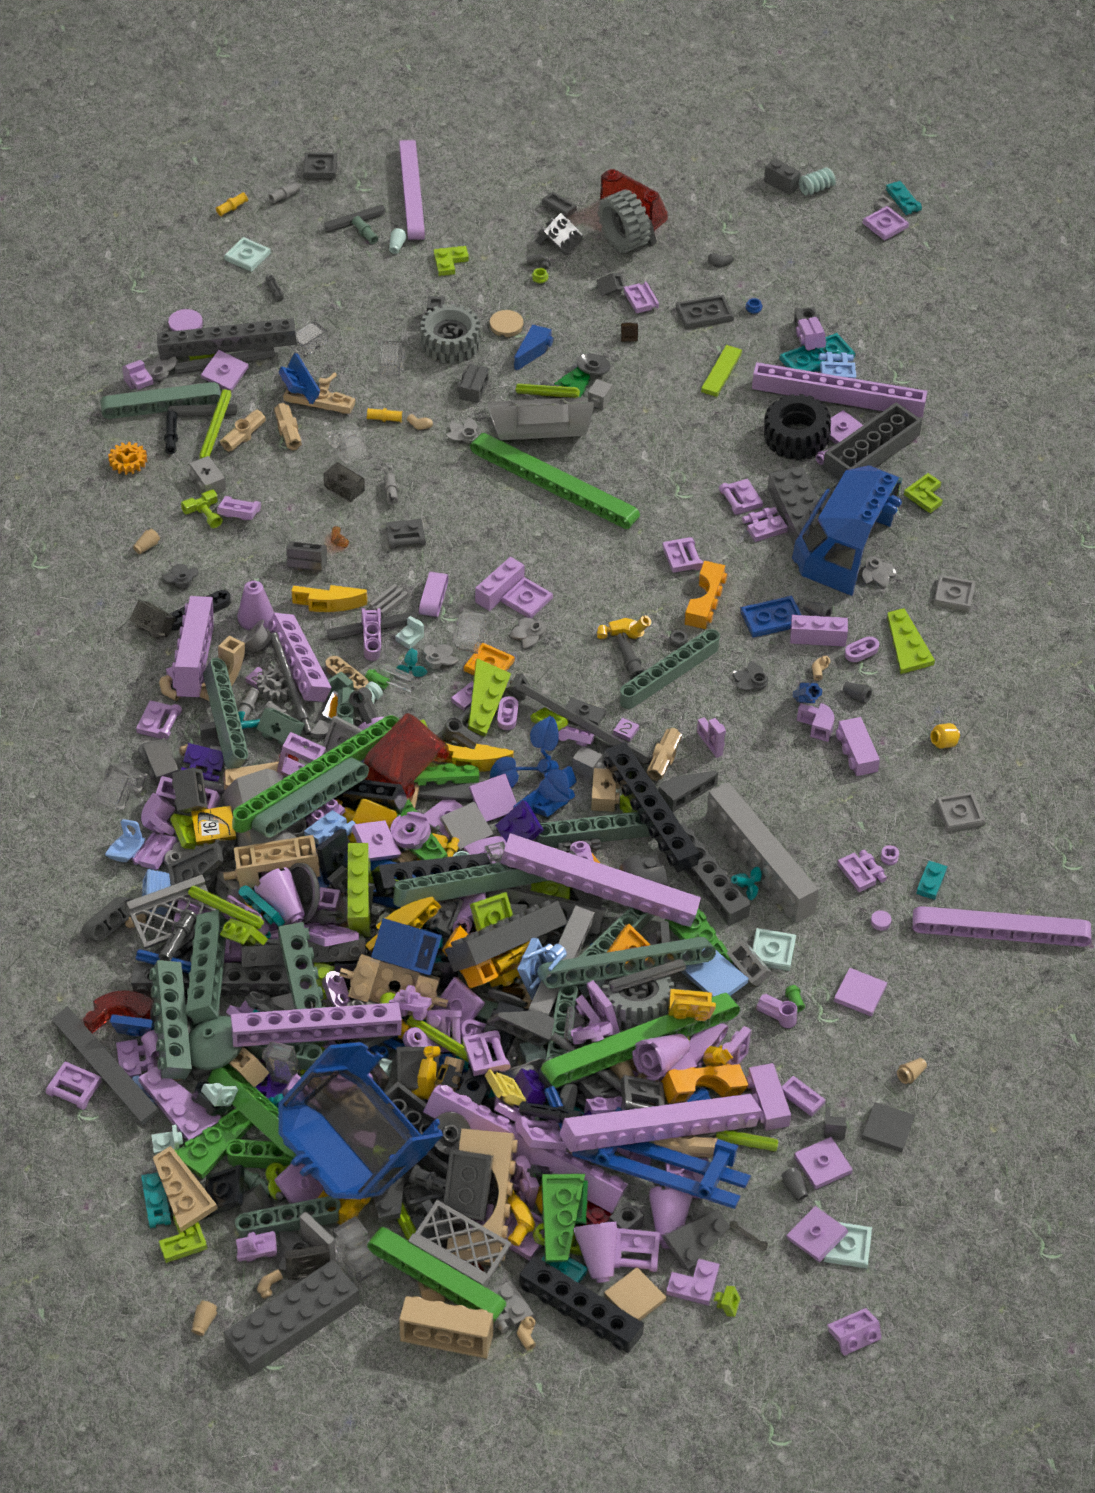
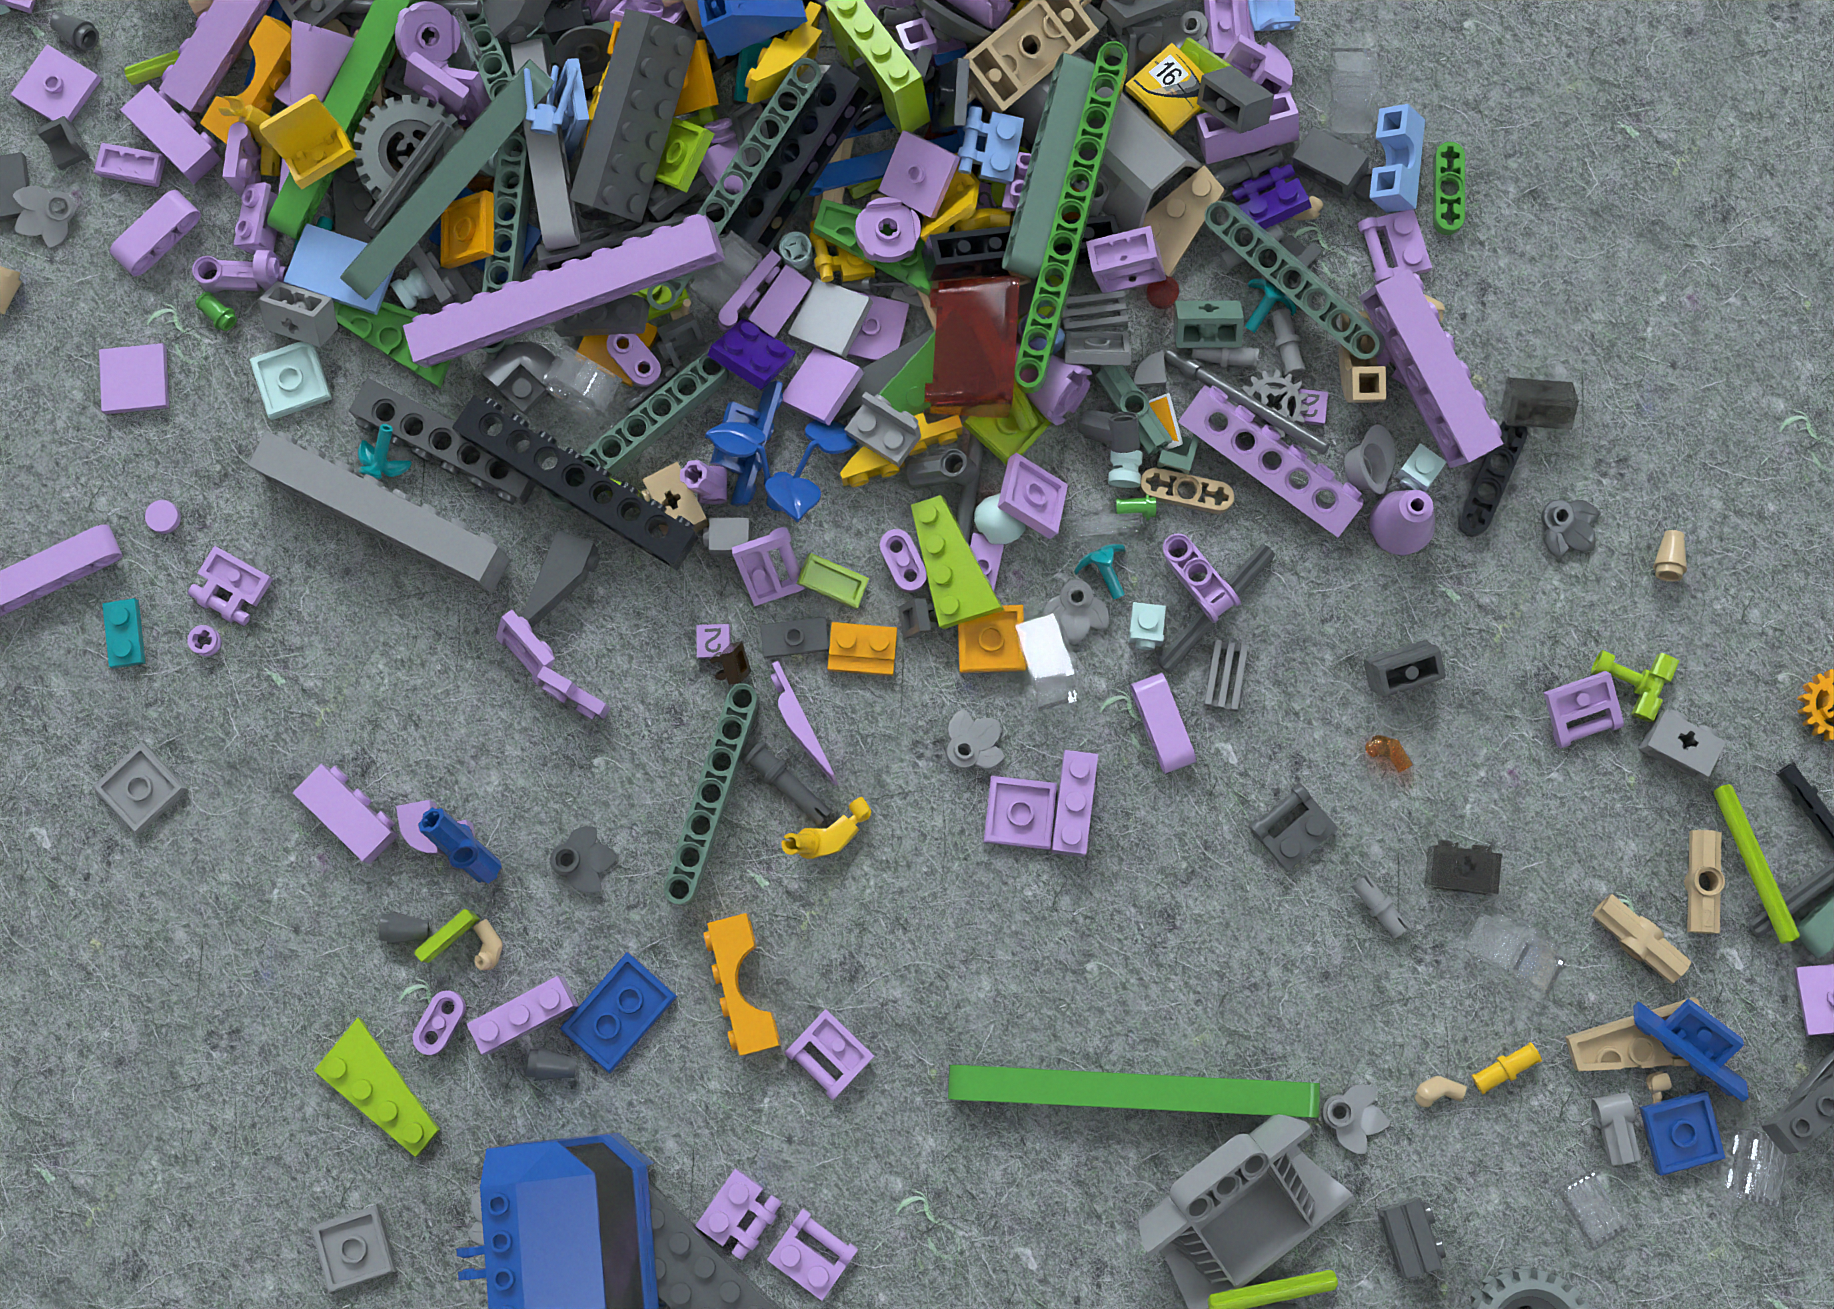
camera: 155 degrees right, 30 degrees up
yellow slope [292,585,367,612] -> none
dark grey tile [519,683,652,764] -> none
tan piece [647,727,682,781] -> none
dark grey tile [669,630,688,648] -> none
yellow head [930,723,960,749] -> none
none -> light grey plate [13,186,75,248]
none -> lavender beam [110,190,201,276]
none -> lavender bracket [233,182,278,254]
none -> lavender plate [253,250,288,291]
none -> lime tile [414,909,480,963]
none -> lavender plate [496,610,555,687]
none -> clear brick [541,345,623,420]
none -> lavender piece [680,460,727,504]
none -> dark brown tile [710,641,752,685]
none -> lavender piece [770,661,838,785]
none -> light orange plate [827,622,897,676]
none -> light grey bracket [844,392,921,467]
none -> light aqua hair [974,493,1026,544]
none -> lavender plate [997,453,1068,539]
none -> light blue arch [1370,104,1425,213]
none -> light aqua bracket [1395,443,1447,492]
none -> bright green beam [1433,142,1465,235]
none -> light grey piece [1591,1092,1641,1165]
none -> blue plate [1639,1090,1726,1176]

